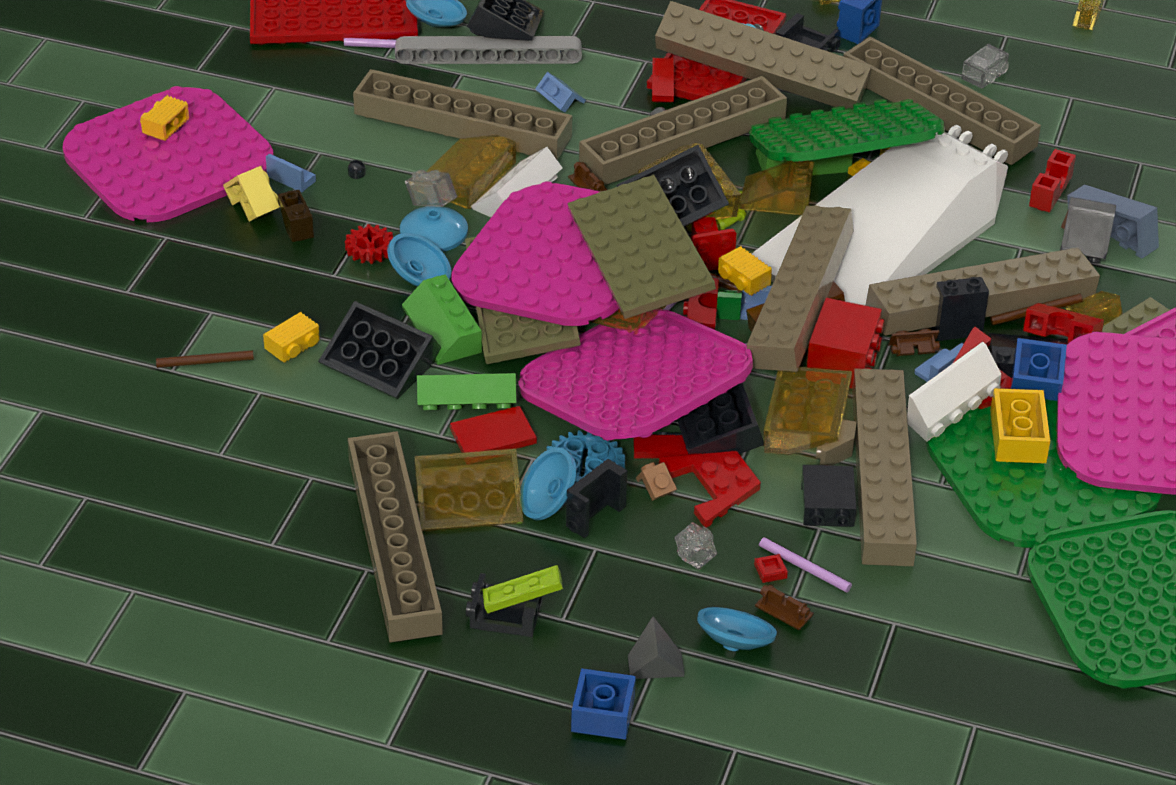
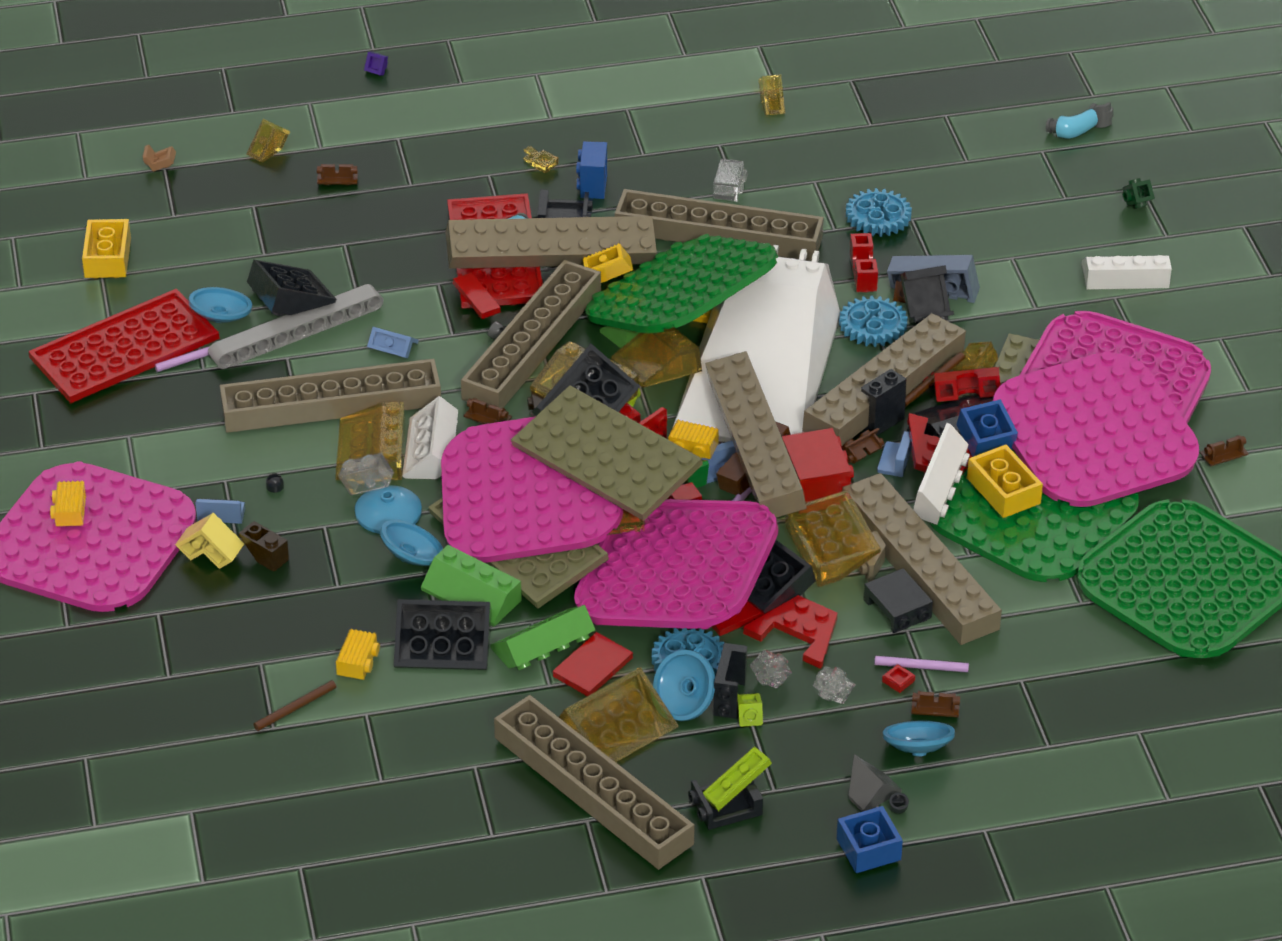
camera: 30 degrees left, 0 degrees up
red gear [345,224,393,264] -> none
medium nougat bracket [636,462,677,501] -> none
none -> yellow brick [583,243,633,283]
none -> lime bracket [738,693,763,727]
none -> clear brick [749,649,792,689]
none -> dark azure gear [839,296,908,347]
none -> dark azure gear [846,188,912,237]
none -> black hinge [889,793,909,814]

